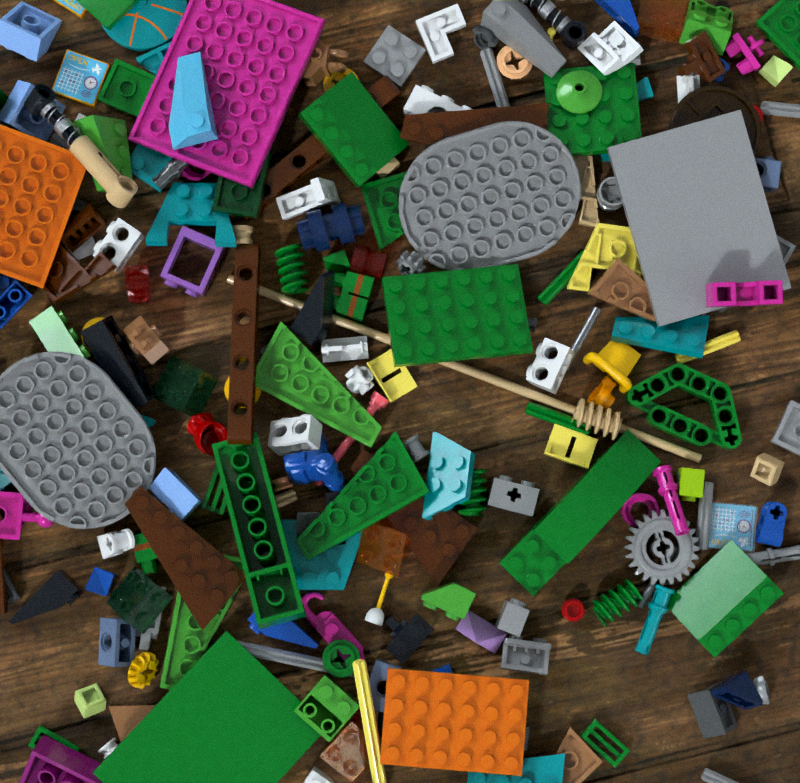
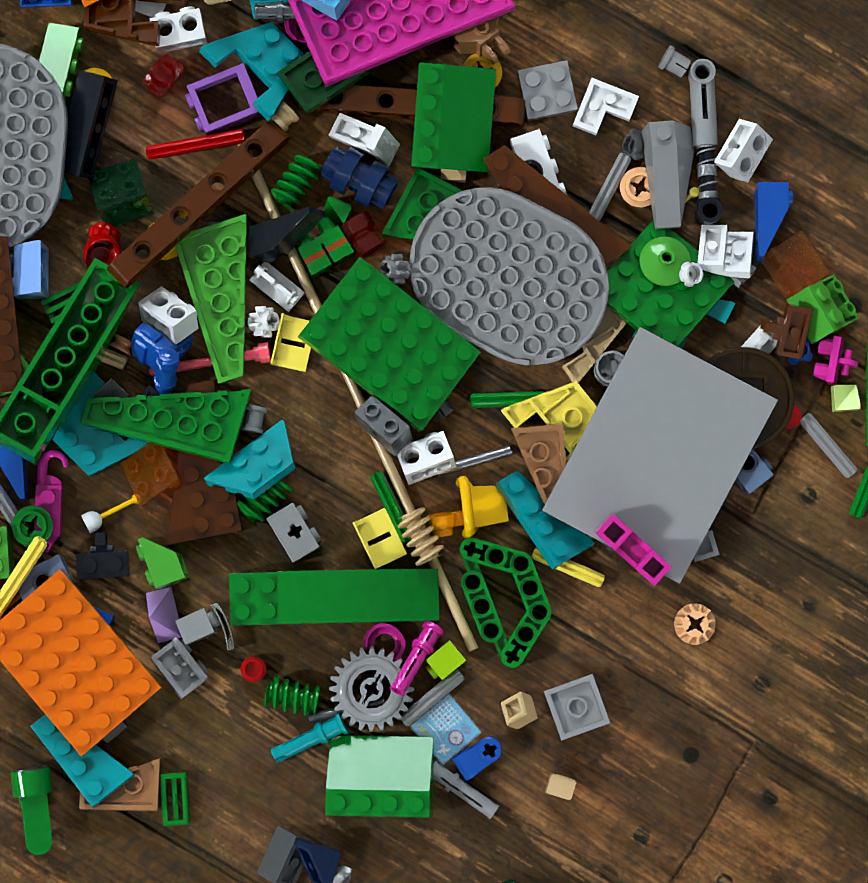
camera: 45 degrees right, 0 degrees up
medium nougat hinge [123,315,171,366] -> none
none -> red axle [146,129,246,160]
none -> sticker [211,603,234,651]
none -> dark grey brick [354,395,413,456]
none -> white plate [679,262,703,287]

